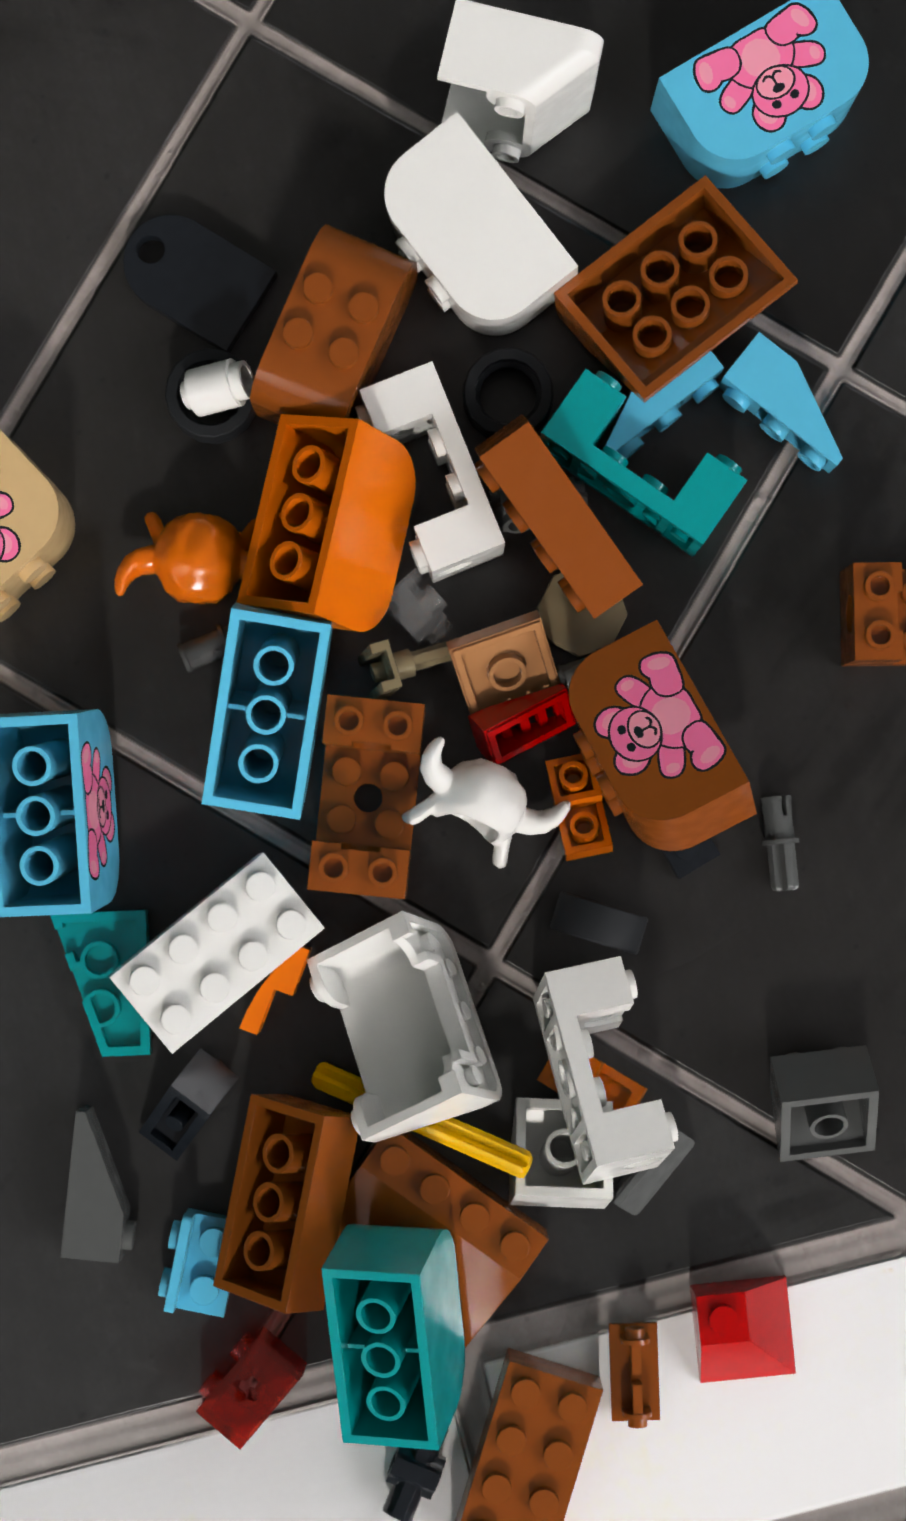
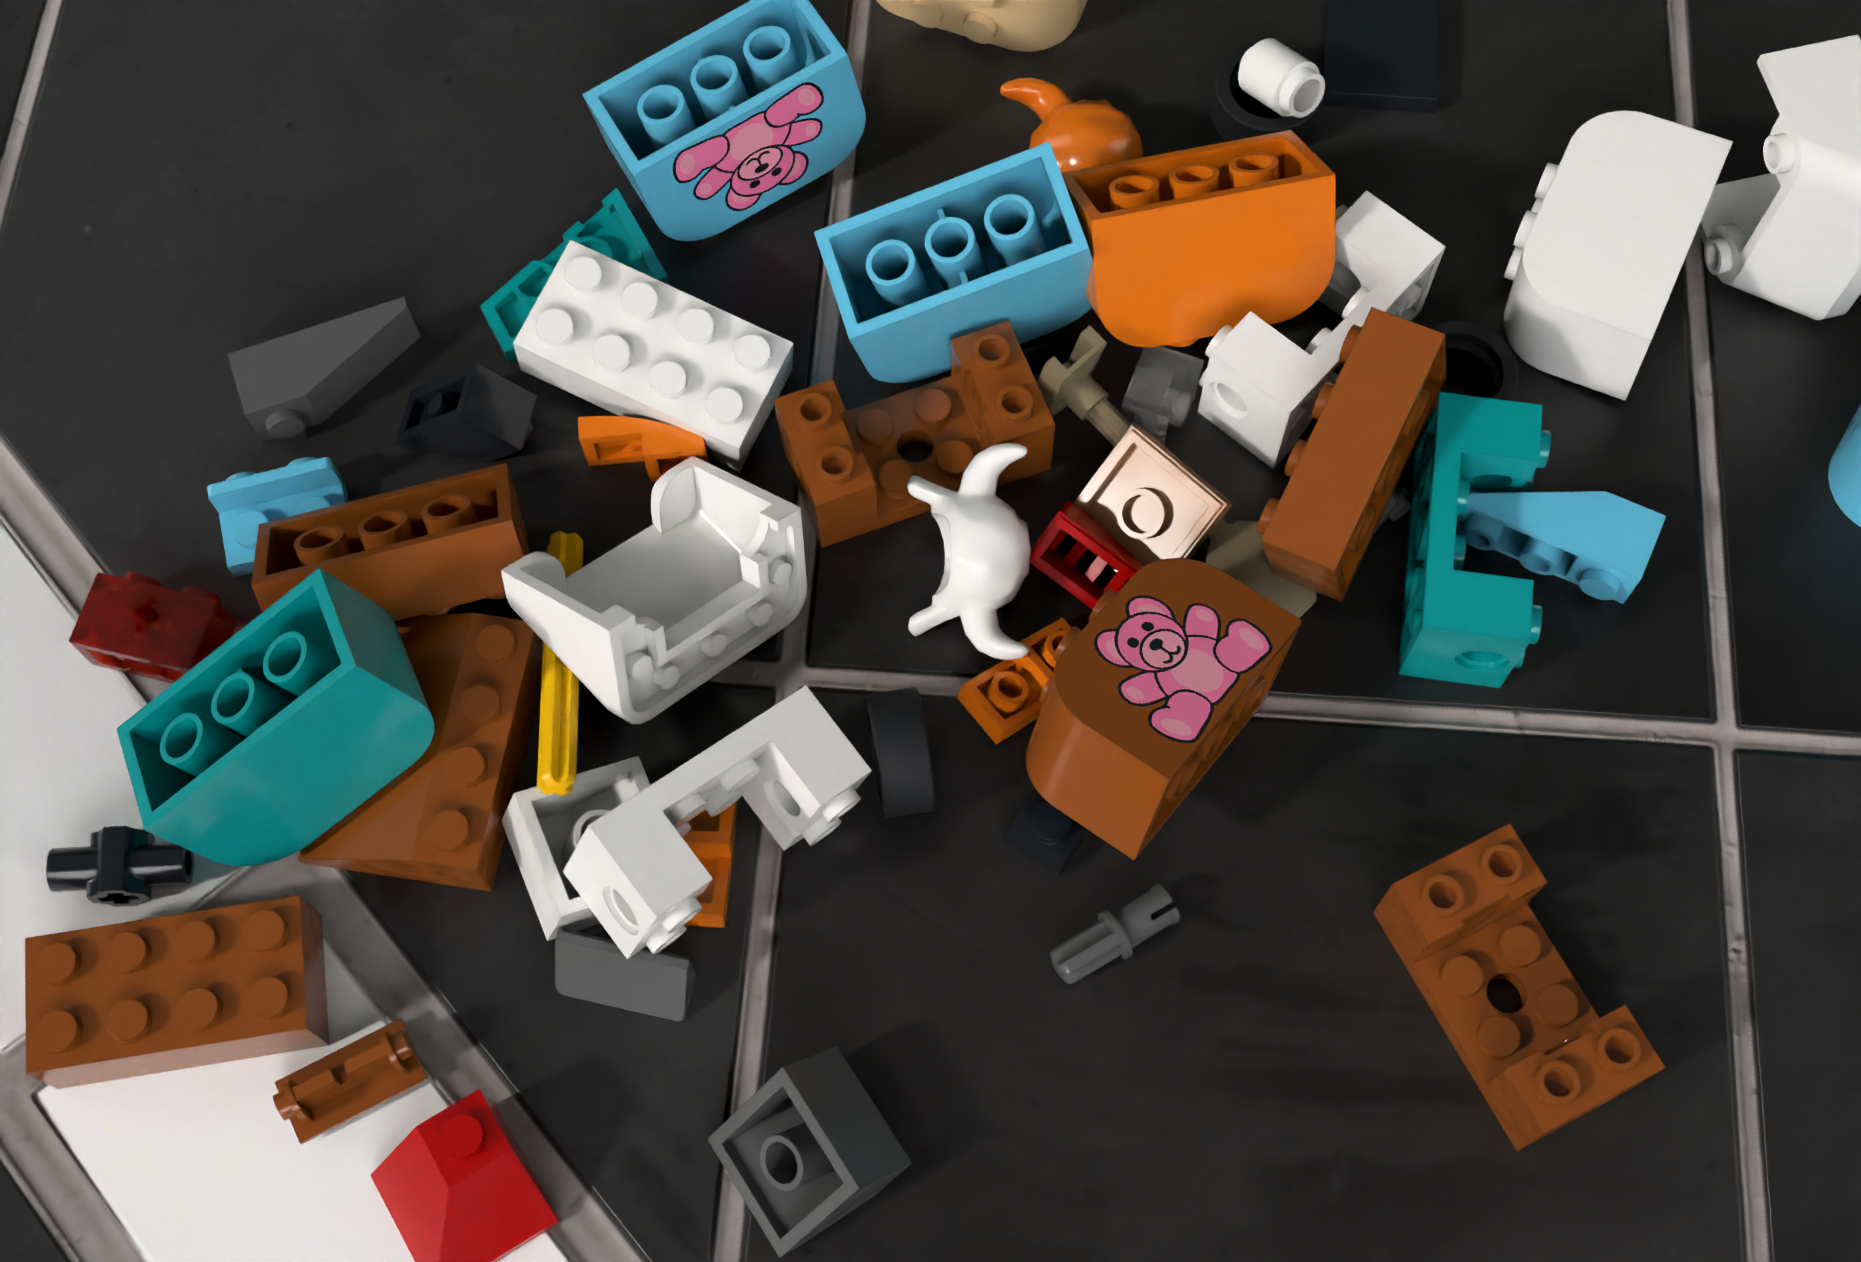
camera: 65 degrees right, 20 degrees down
dark orange brick [250,224,418,425] -> none
dark orange slope [554,175,798,403] -> none
medium azure slope [719,332,843,474] -> none

